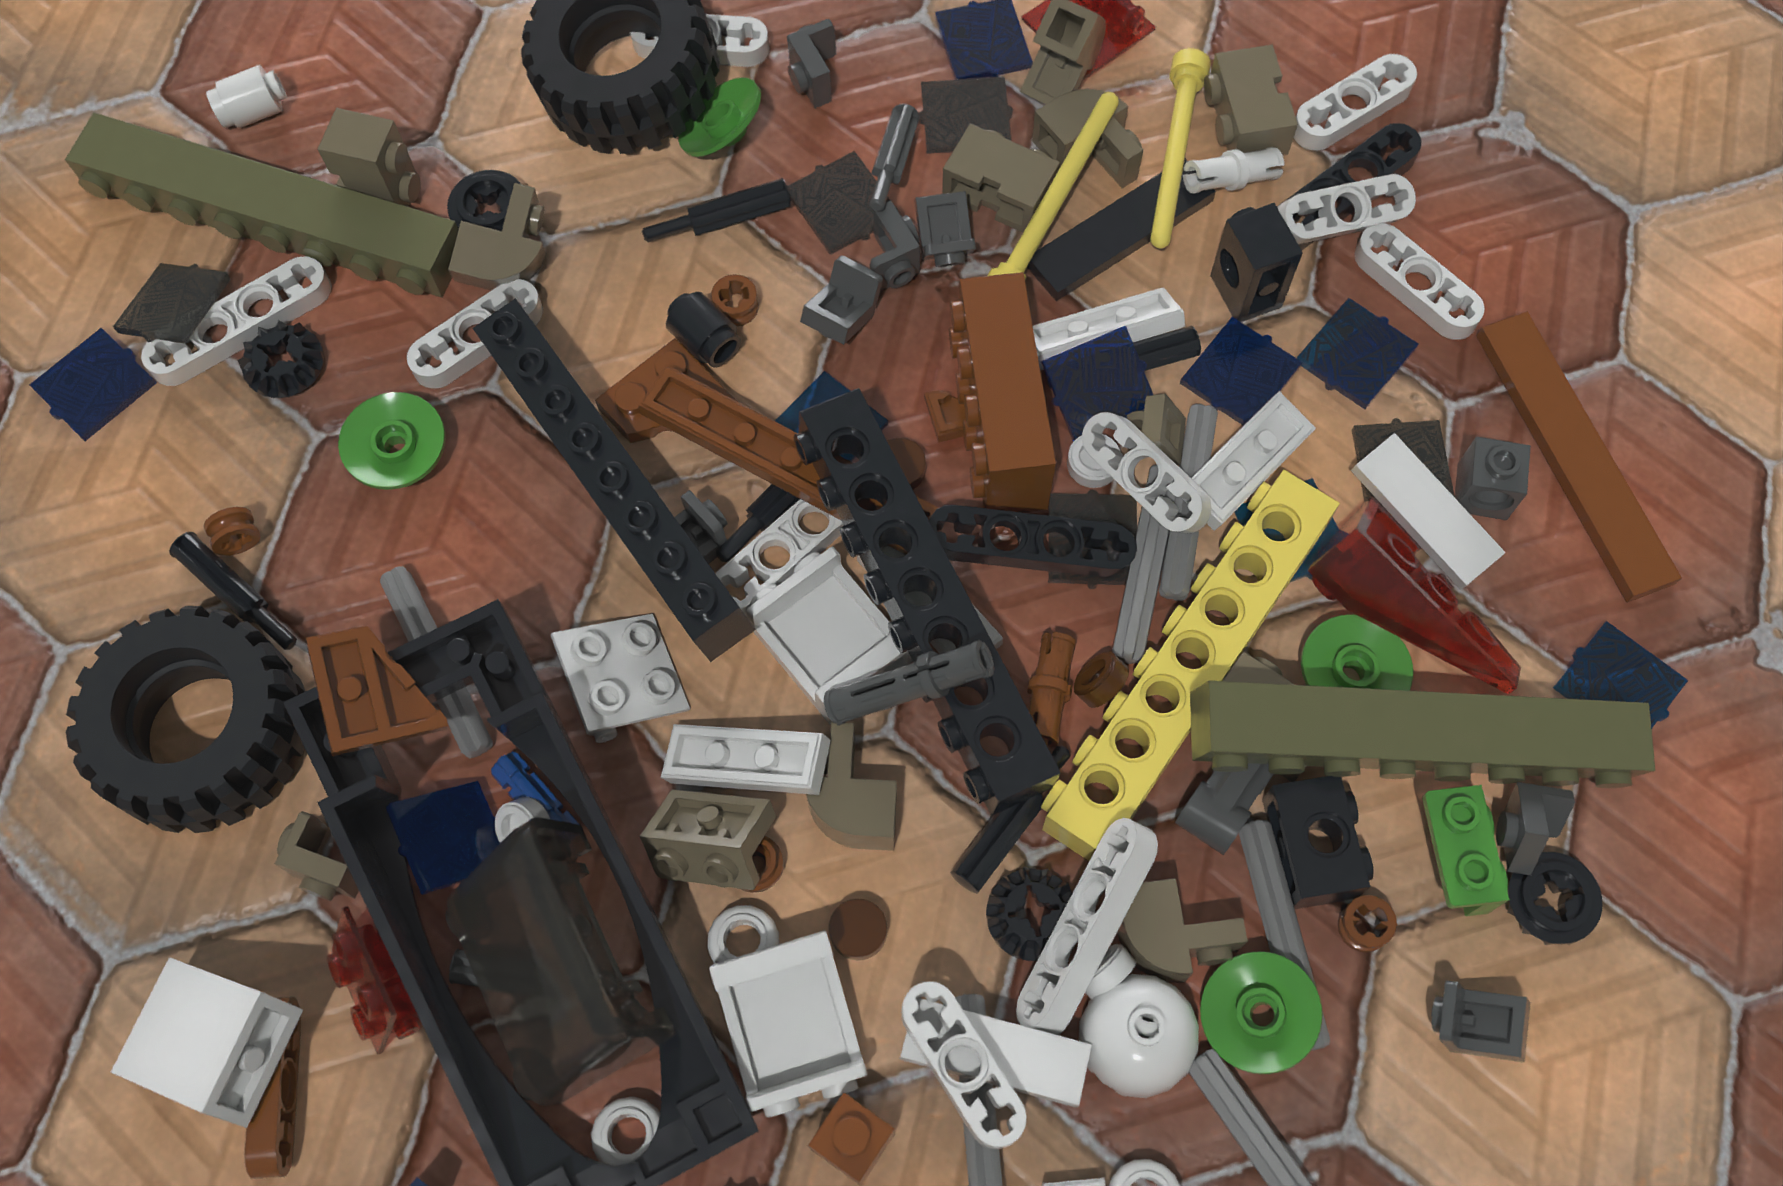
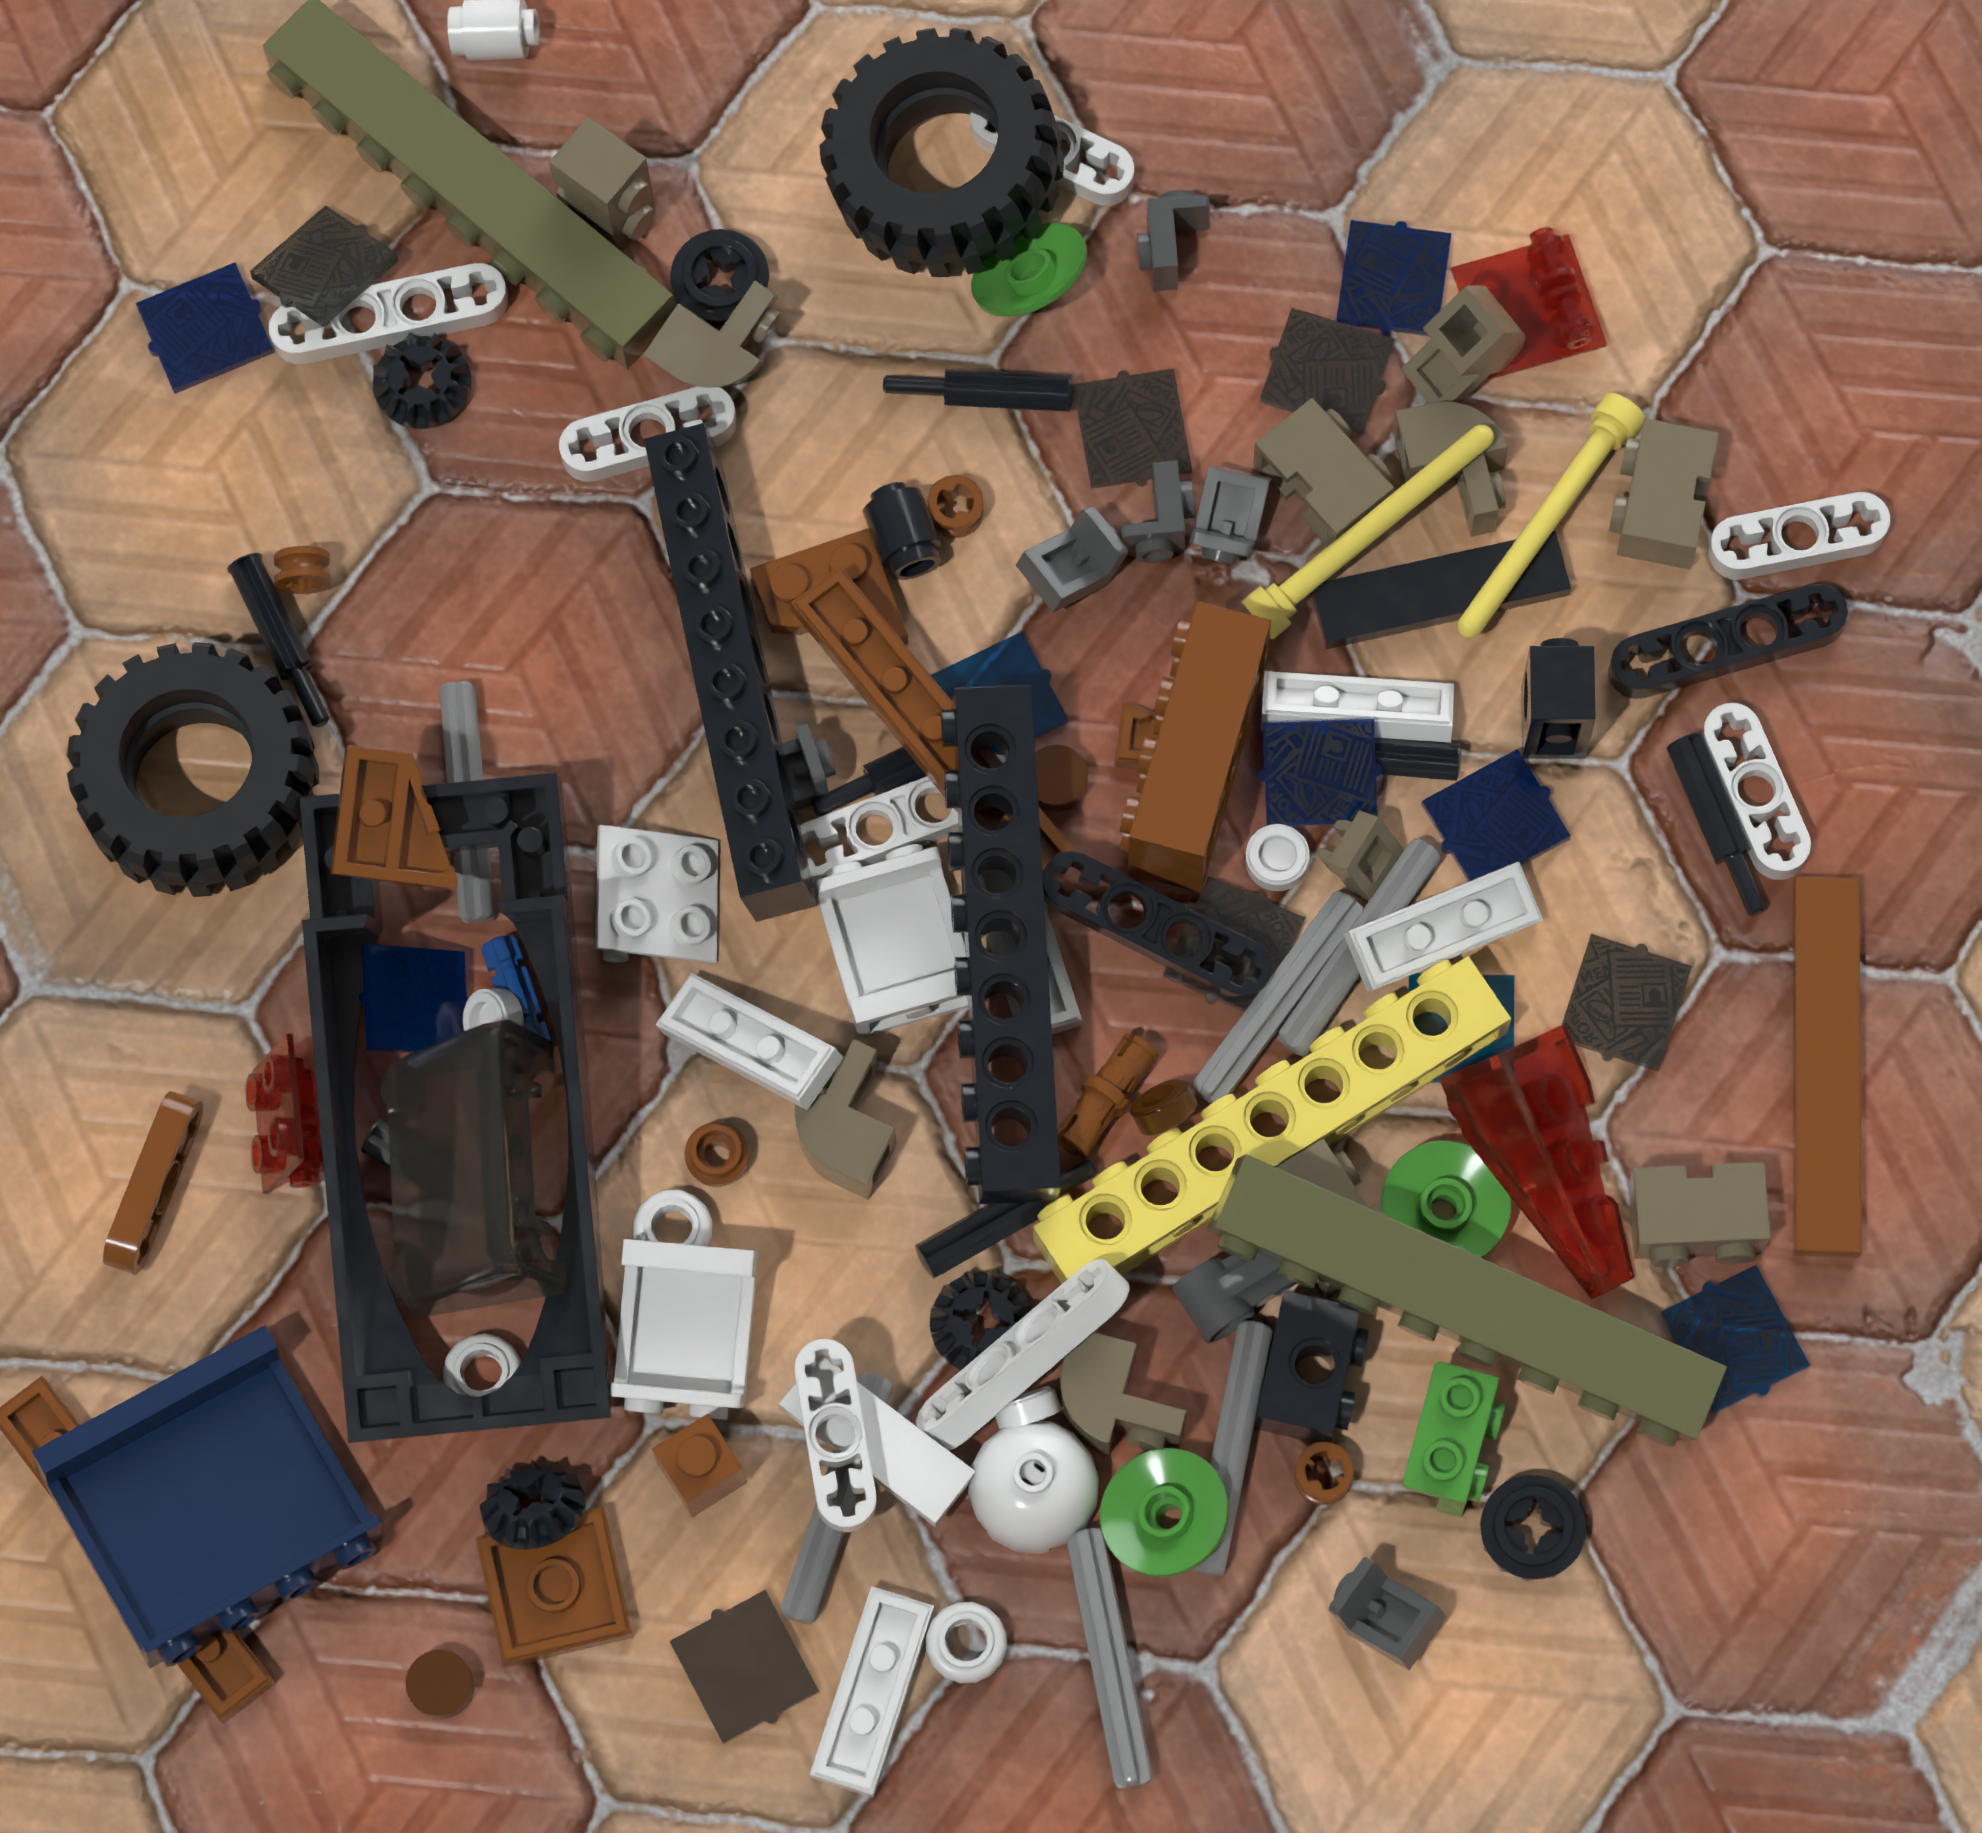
camera: 25 degrees right, 5 degrees up
white panel [111,957,303,1128] -> none
dark tan bracket [275,811,359,901] -> none
bright green dish [338,392,446,490] -> none
dark tan bracket [640,789,776,890] -> none
dark grey pin [824,640,994,725] -> none
reddish brown tile [829,899,887,960] -> none
dark grey axle [869,104,919,212] -> none
white beam [1082,412,1211,533] -> none
white pin [1183,147,1284,193] -> none
white beam [1278,174,1416,244] -> none
clear blue piece [1295,298,1419,410] -> none
white tile [1351,433,1506,590] -> none
dark grey brick [1455,436,1531,520] -> none
dark grey bracket [1496,782,1575,875] -> none
none -> dark tan brick [1628,1162,1770,1267]
none -> black axle [1666,733,1765,916]

